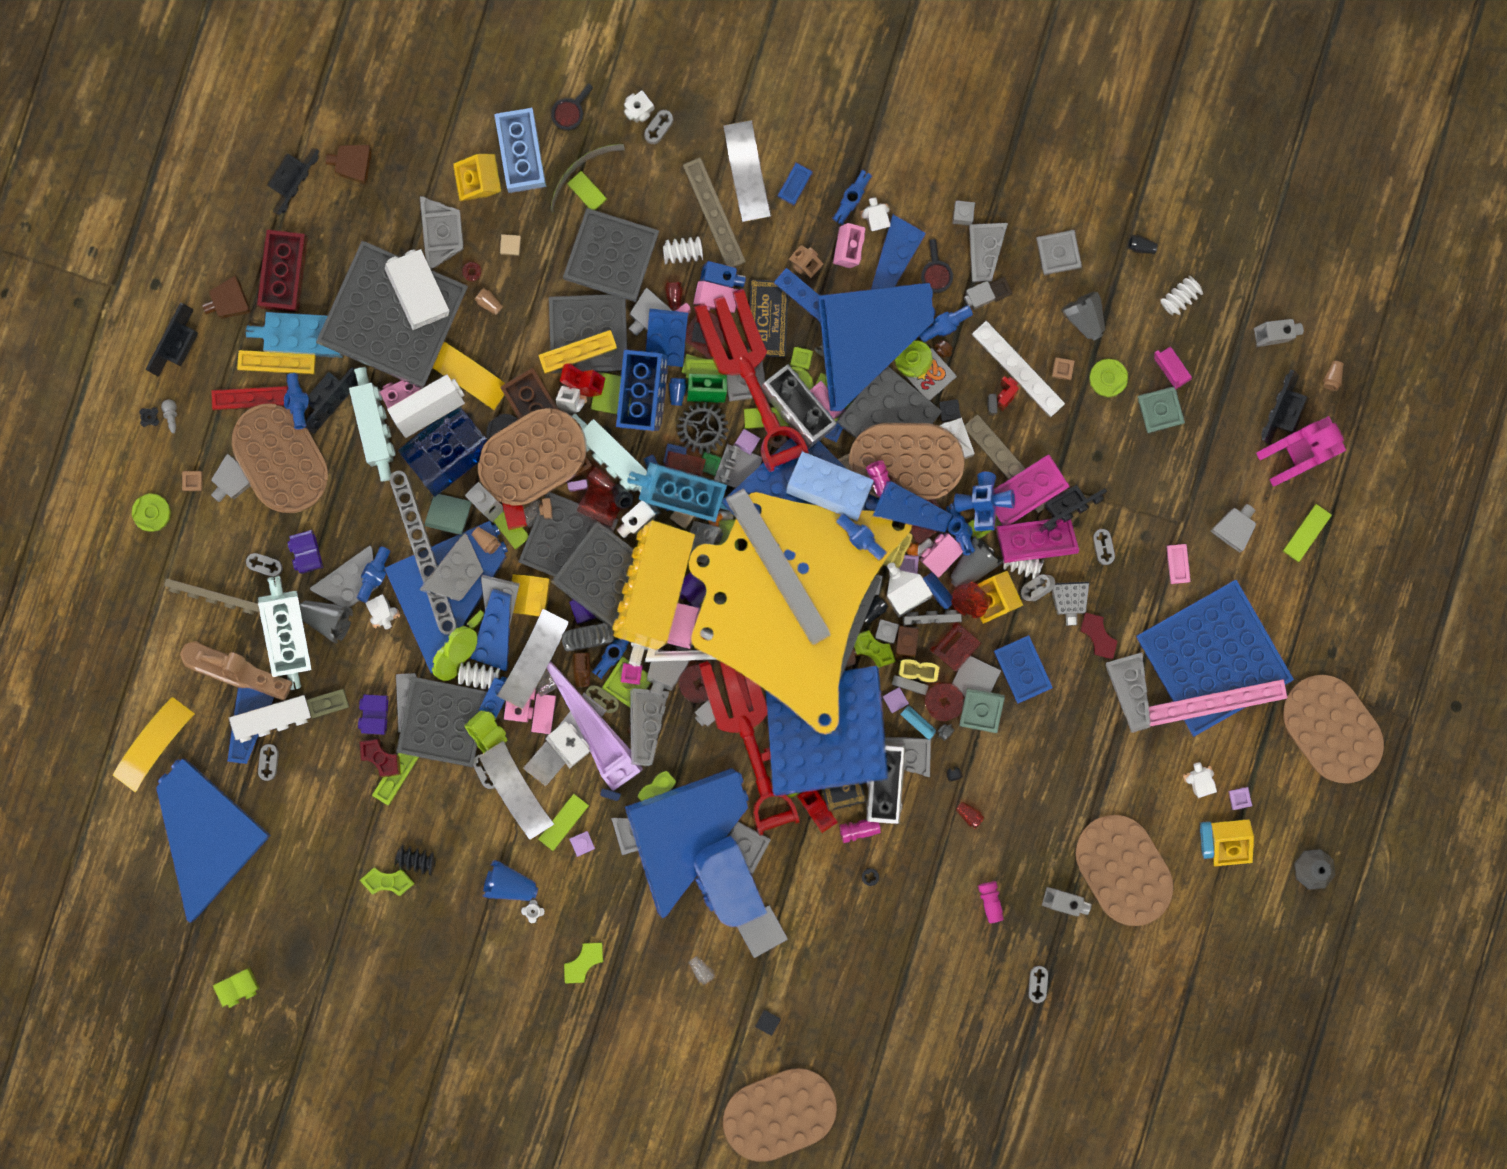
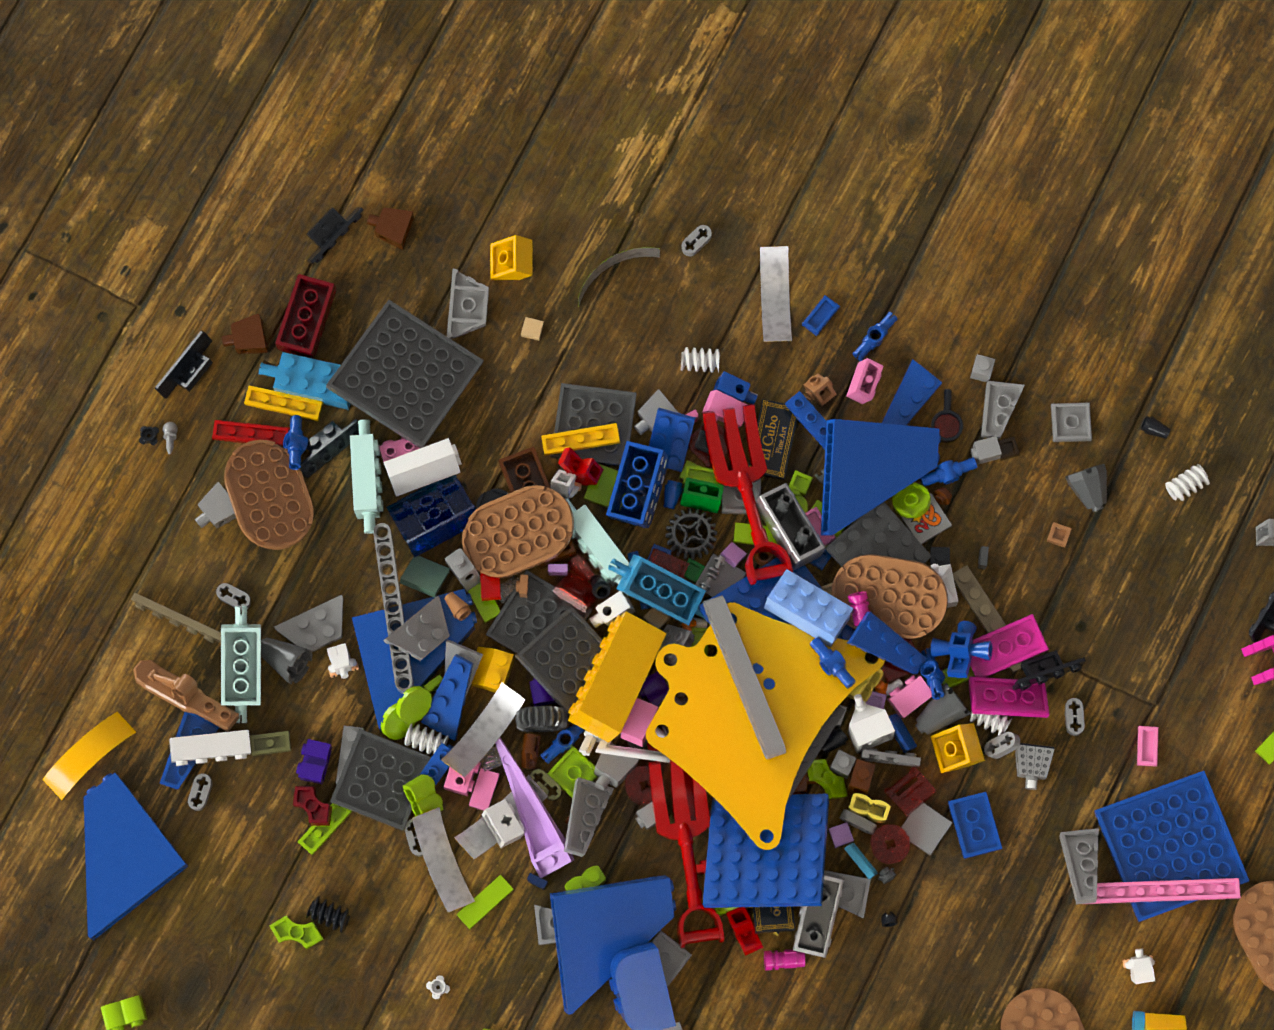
camera: 10 degrees right, 10 degrees down
lime tile [132,493,171,532] -> none
medium nougat plate [182,471,203,491] -> none
dark purple brick [287,530,323,574] -> none
blue pin [356,547,390,603] -> none
white brick [385,249,449,330] -> none
yellow sticker [433,342,506,410] -> none
clear red plate [462,262,482,281] -> none
medium nougat cone [474,288,503,315] -> none
blue cone [483,860,538,901] -> none
light blue brick [495,108,546,193] -> none
piece [551,83,593,131] -> none
dark grey plate [563,208,659,302] -> none
lime tile [567,171,607,211] -> none
lavender plate [570,831,595,857] -> none
dark pink tile [621,663,643,685] -> none
white brick [624,91,654,123] -> none
clear red cone [664,282,683,310] -> none
dark tan plate [683,158,746,268] -> none
white piece [860,197,890,231] -> none
black bush [862,868,879,886] -> none
clear red plate [951,582,991,618] -> none
clear red cone [955,802,985,829] -> none
sand green tile [959,688,1005,733] -> none
white plate [972,321,1065,417] -> none
red bracket [997,376,1019,411] -> none
dark red tile [1080,613,1118,659] -> none
lime tile [1089,359,1128,397] -> none
sand green tile [1137,387,1185,433] -> none
dark pink panel [1155,347,1192,389] -> none
light grey torso [1210,504,1256,553] -> none
lavender tile [1228,787,1252,810] -> none

